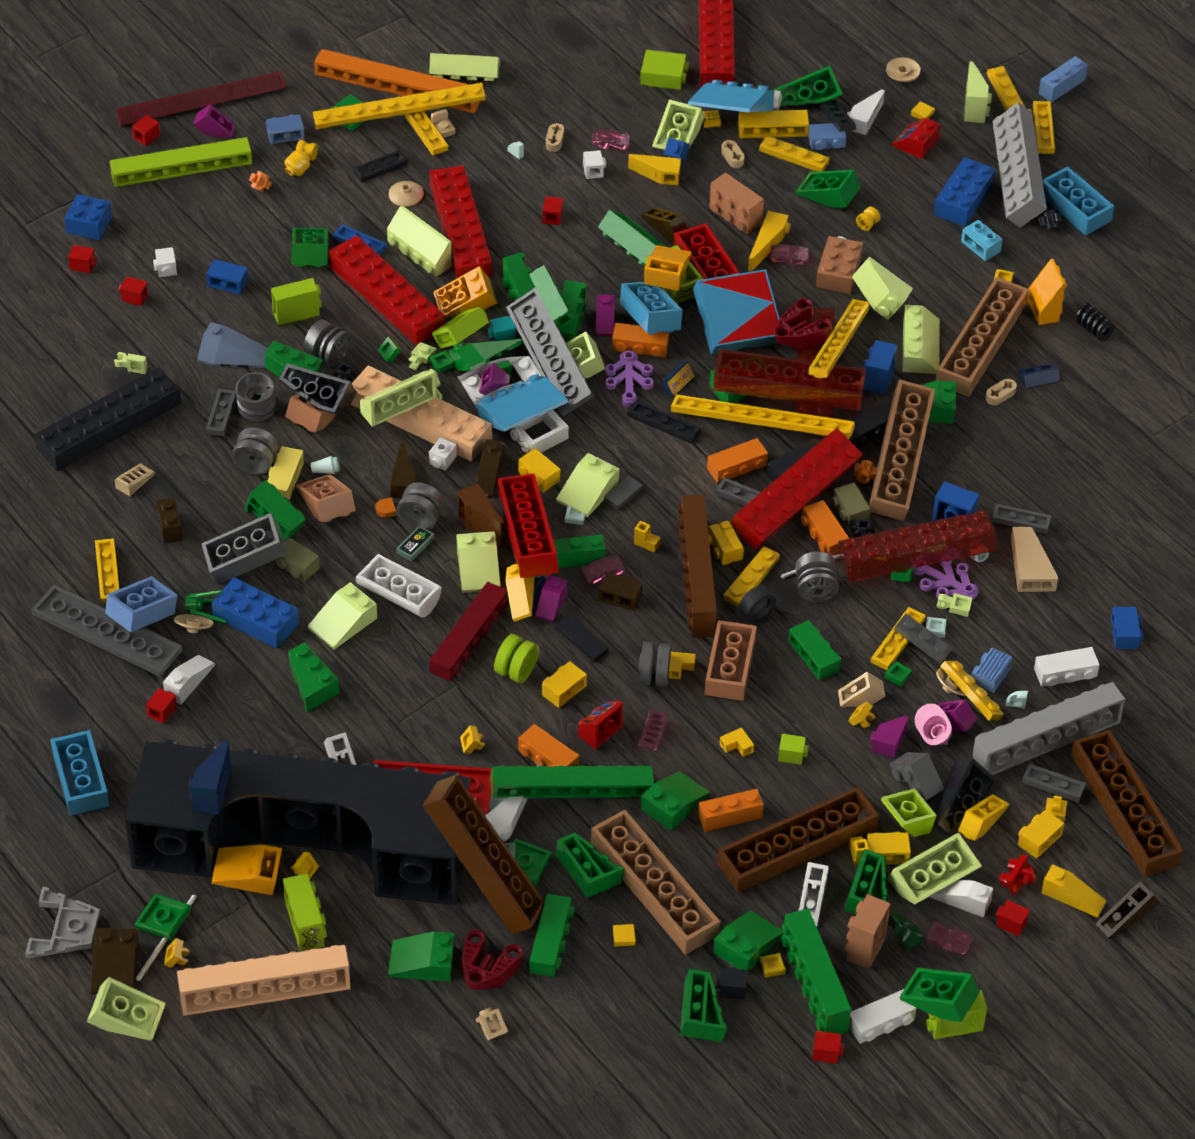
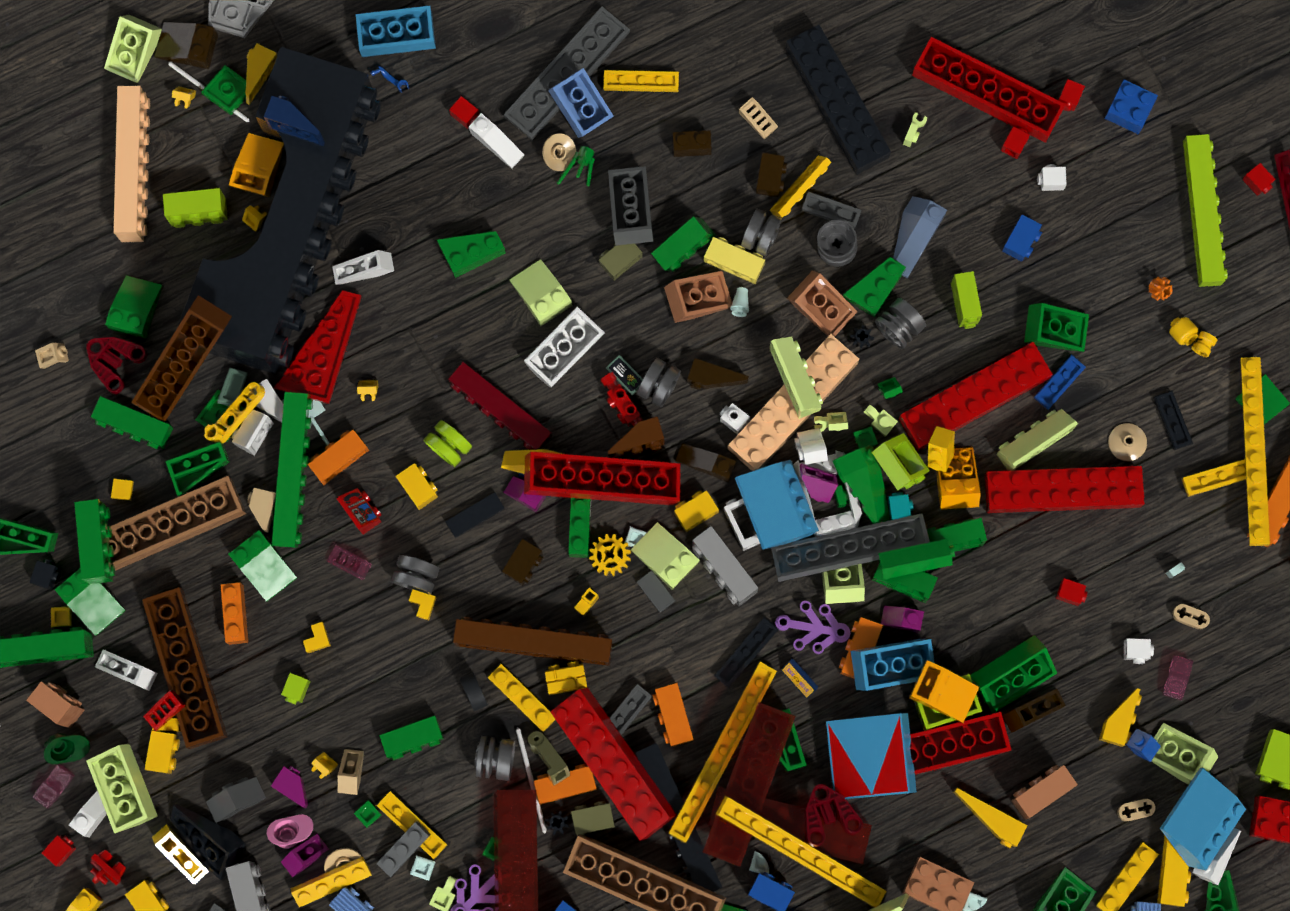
camera: 105 degrees right, 30 degrees up
magenta slope [193,104,236,138] -> none
blue brick [212,577,299,649] -> none
medium blue brick [266,115,304,145] -> none
black wedge [279,363,357,414] -> none
orange tile [375,498,396,518] -> none
tan bracket [431,109,455,138] -> none
yellowish green slope [456,531,501,593] -> none
clear pink slope [581,555,626,585] -> none
nougat brick [705,620,757,701] -> none
clear pink slope [771,245,809,266] -> none
green wedge [844,849,887,914] -> none
orange gear [853,460,877,483] -> none
lime slope [881,788,937,837] -> none
none -> green brick [74,499,115,584]
none -> red slope [143,690,186,732]
none -> yellow beam [204,382,265,443]
none -> white slope [232,410,274,456]
none -> yellow slope [246,44,277,105]
none -> tan slope [247,488,276,533]
none -> blue piece [371,66,409,93]
none -> olive leg [528,731,570,785]
none -> yellow gear [589,534,631,576]
none -> red brick [600,372,643,427]
none -> light grey brick [692,526,758,606]
none -> dark brown brick [756,153,787,197]
none -> yellow plate [770,155,831,218]
none -> white brick [794,428,828,465]
none -> red brick [912,37,1066,143]
none -> yellow brick [928,426,955,472]

